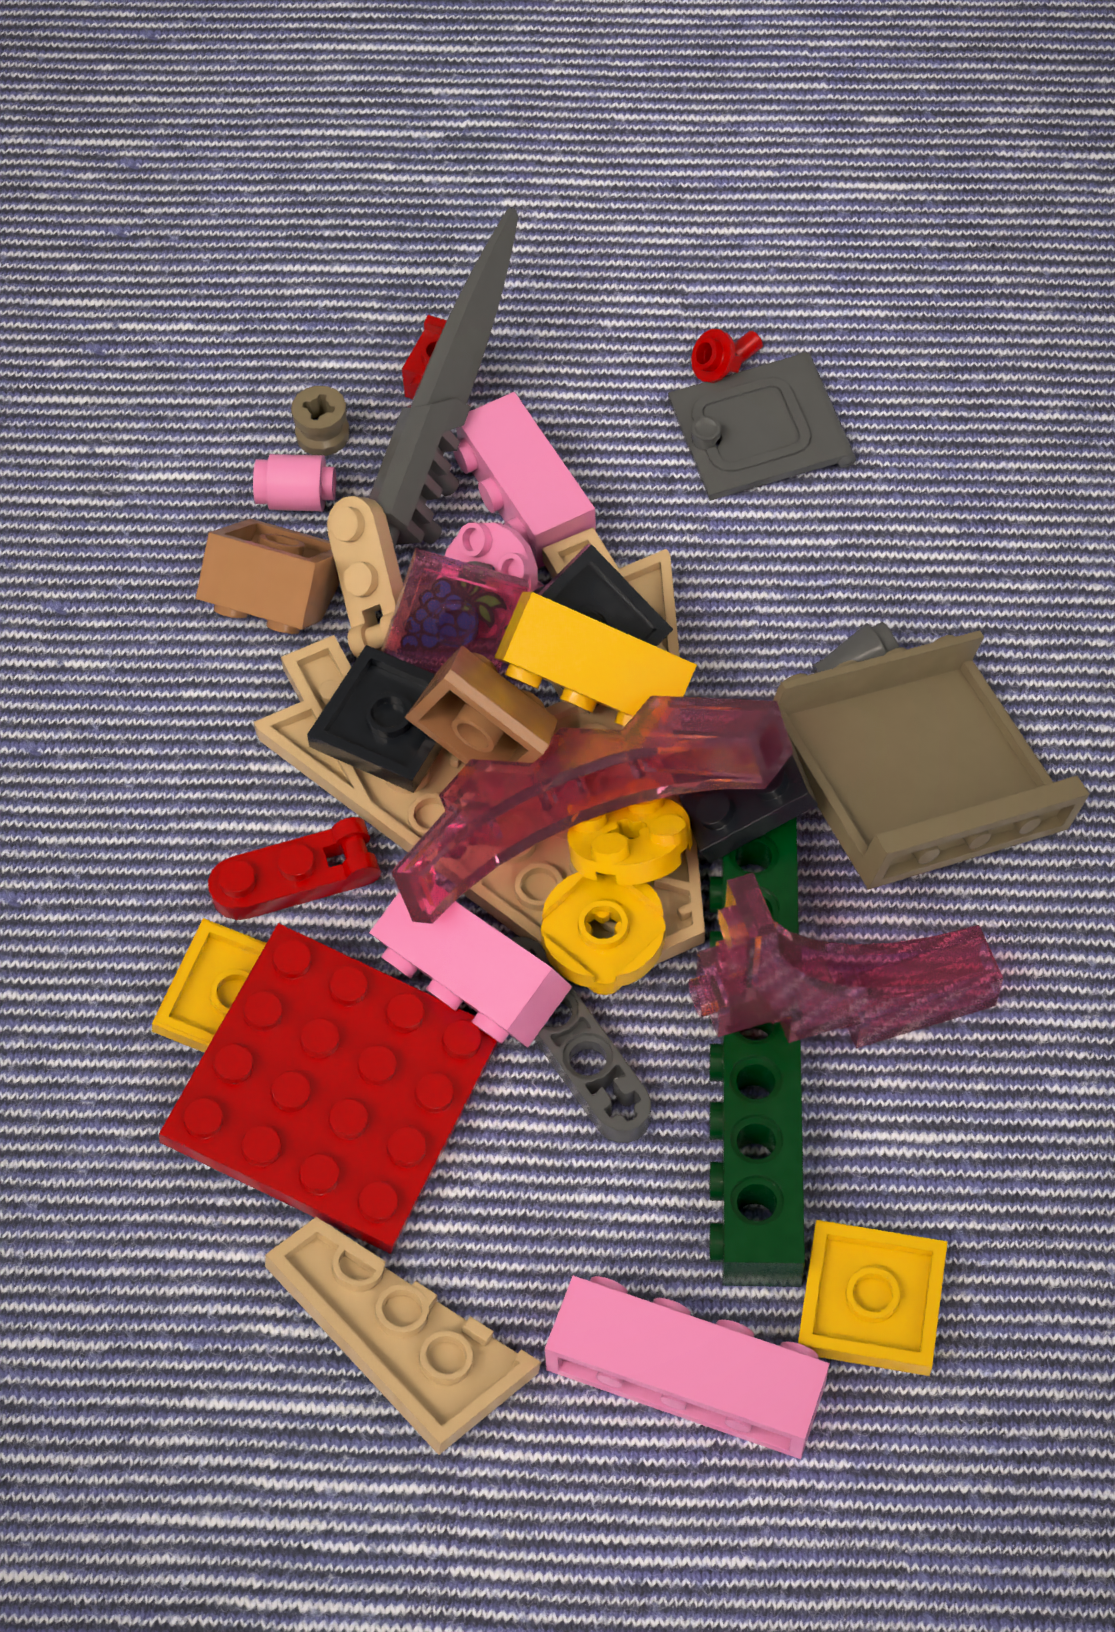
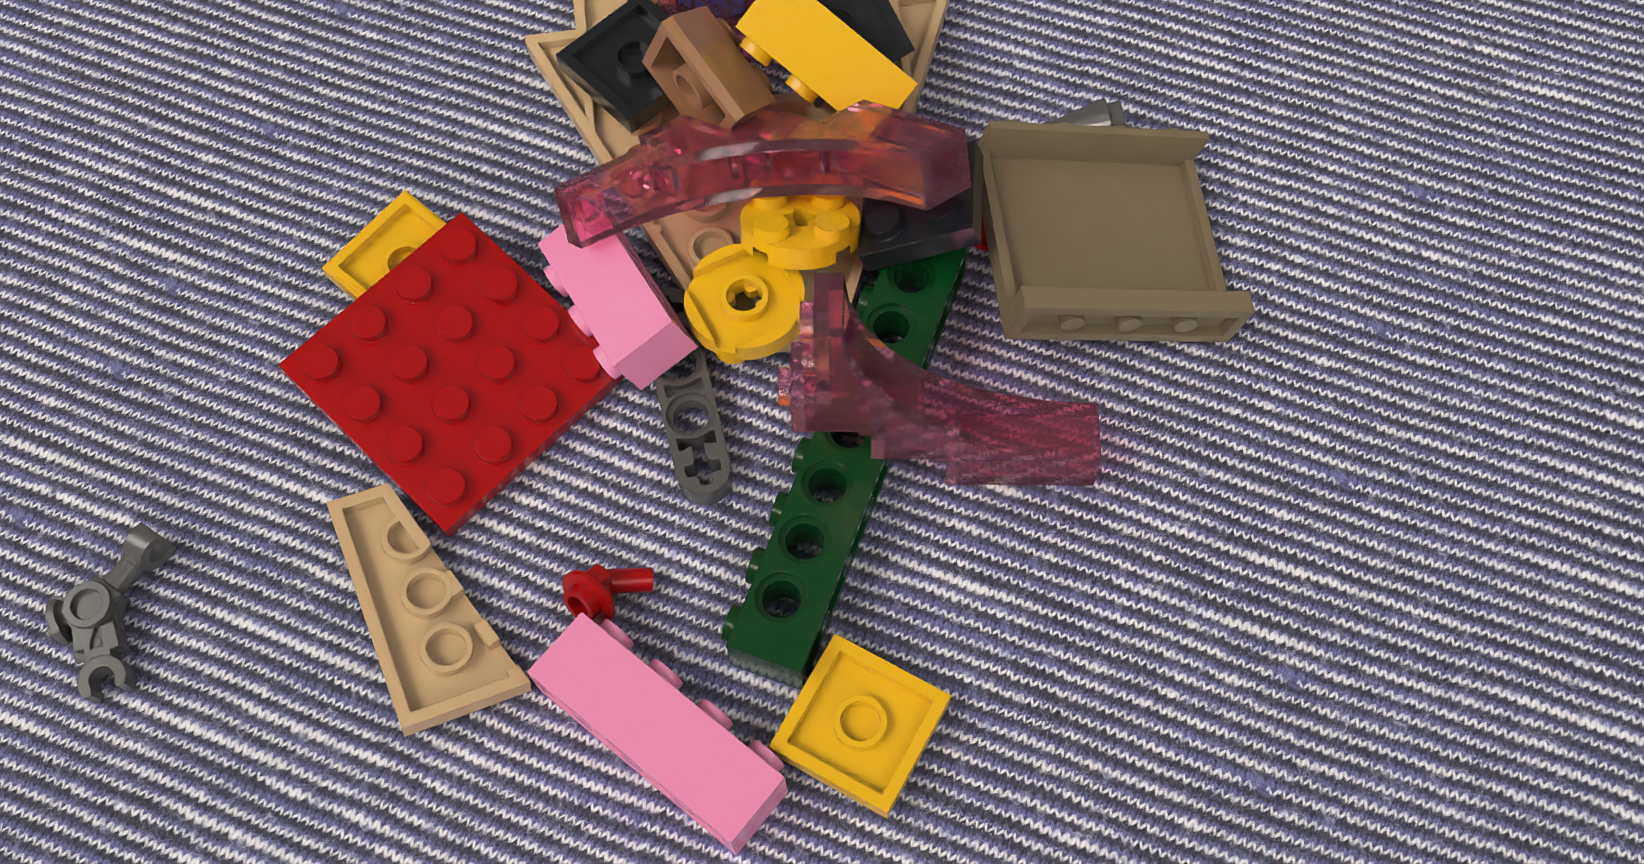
camera: 20 degrees right, 5 degrees up
red plate [208,817,381,920] -> none
none -> dark grey piece [45,522,176,704]
none -> red plate [562,563,654,625]

